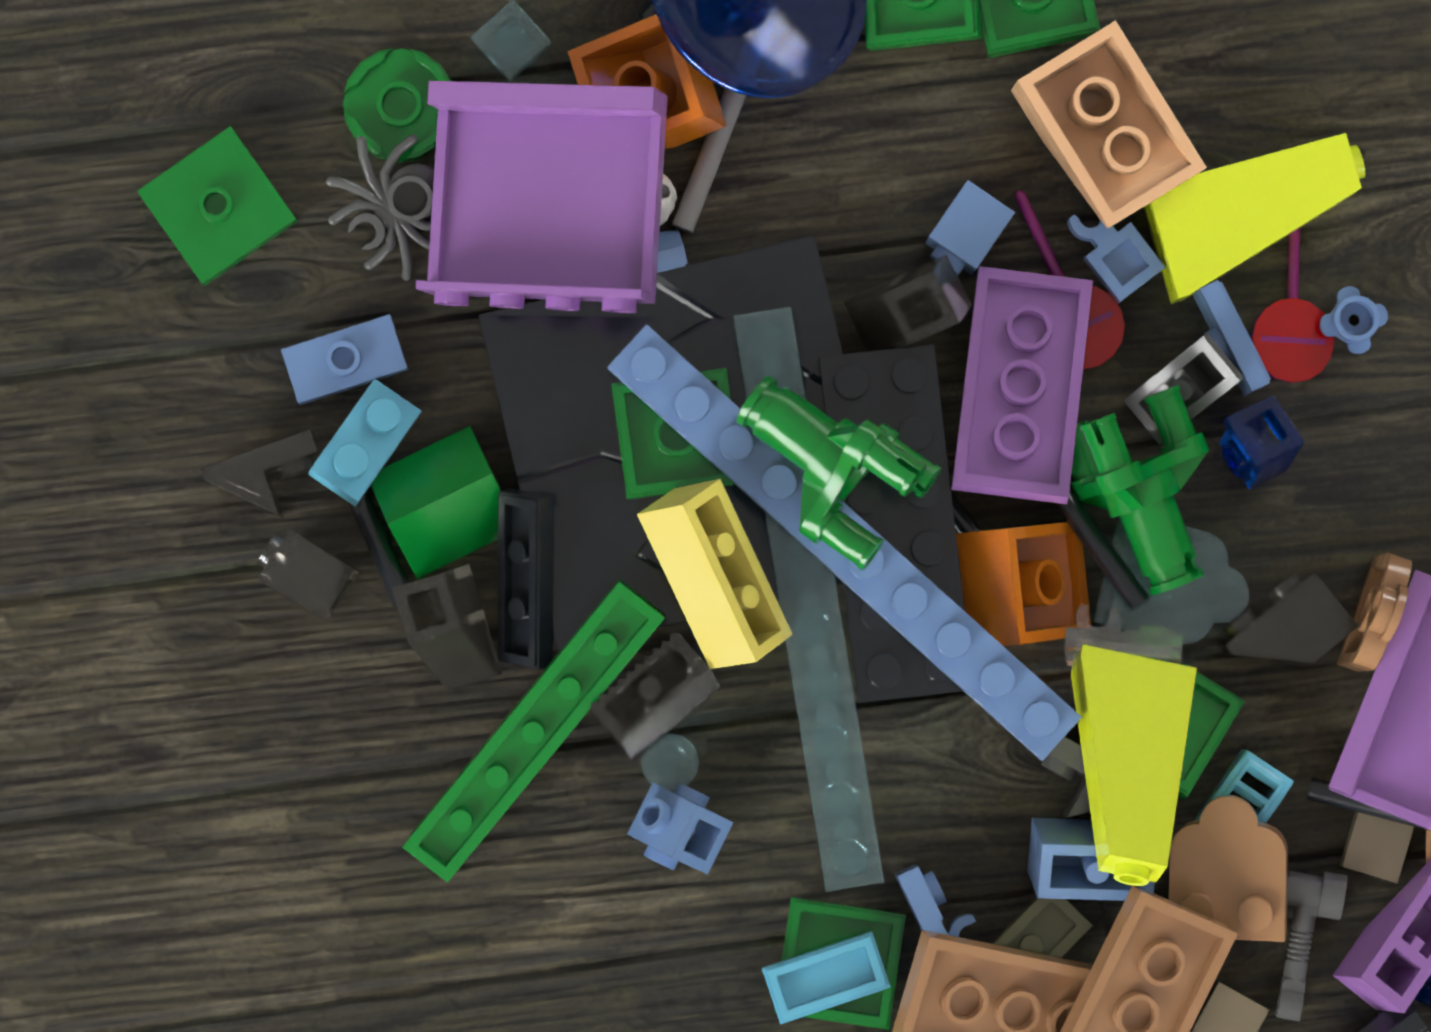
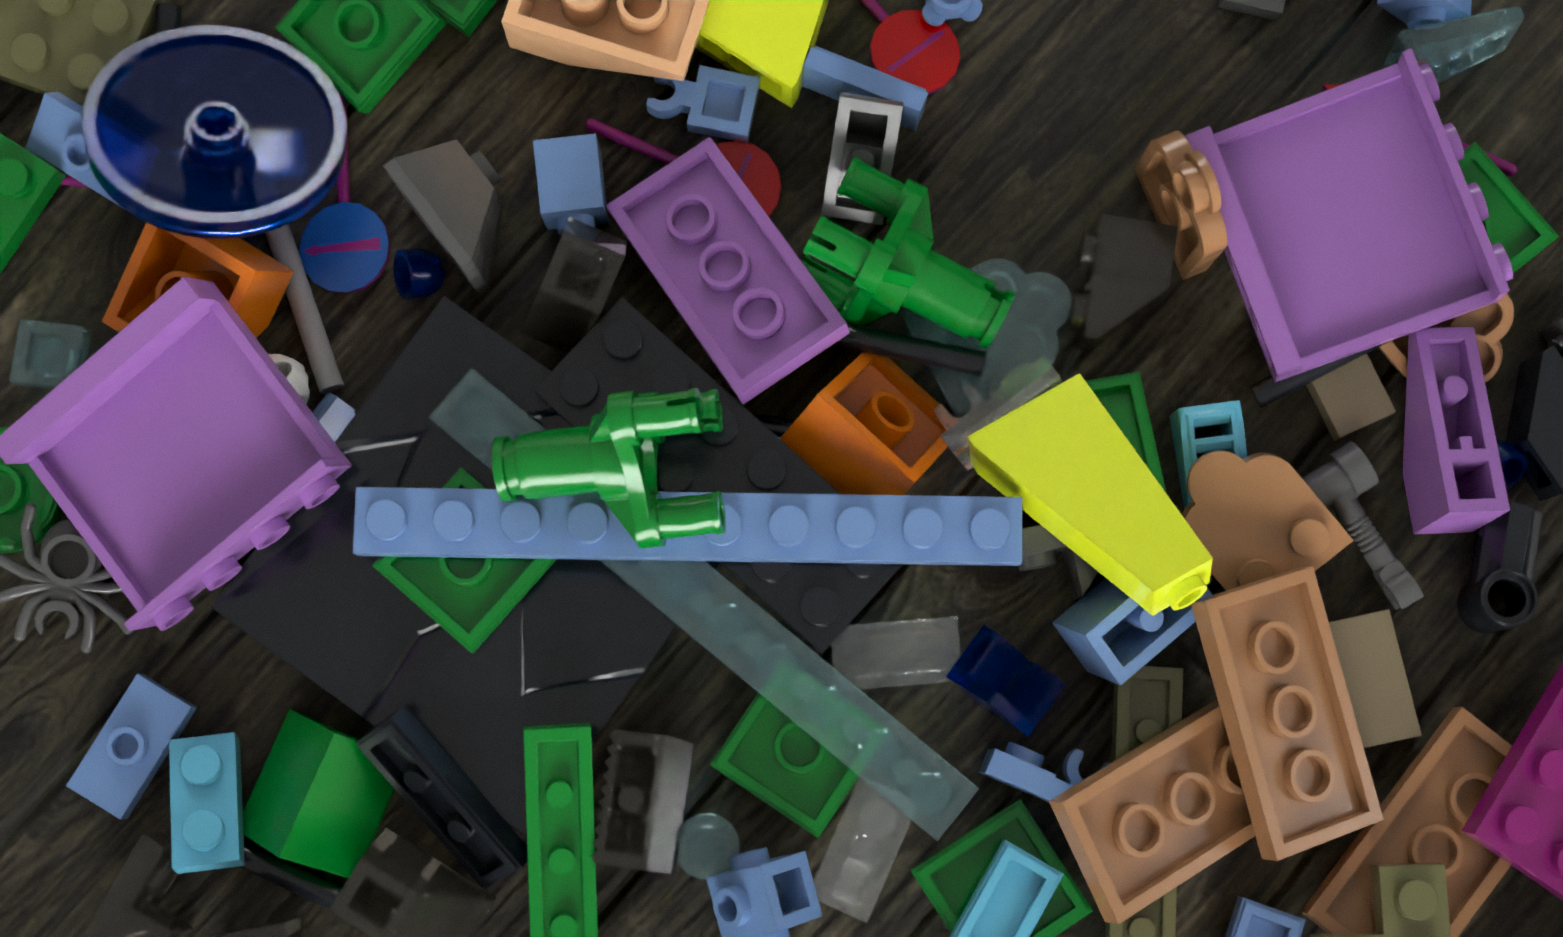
camera: 35 degrees left, 5 degrees down
light yellow brick [637,479,793,669] -> none
clear blue brick [1219,395,1305,489] -> none
none -> blue piece [299,91,391,294]
none -> dark grey slope [383,139,503,297]
none -> clear blue hinge [393,248,445,300]
none -> green plate [710,656,890,838]
none -> clear plate [813,775,919,923]
none -> clear tile [830,616,963,692]
none -> clear blue panel [945,625,1065,737]

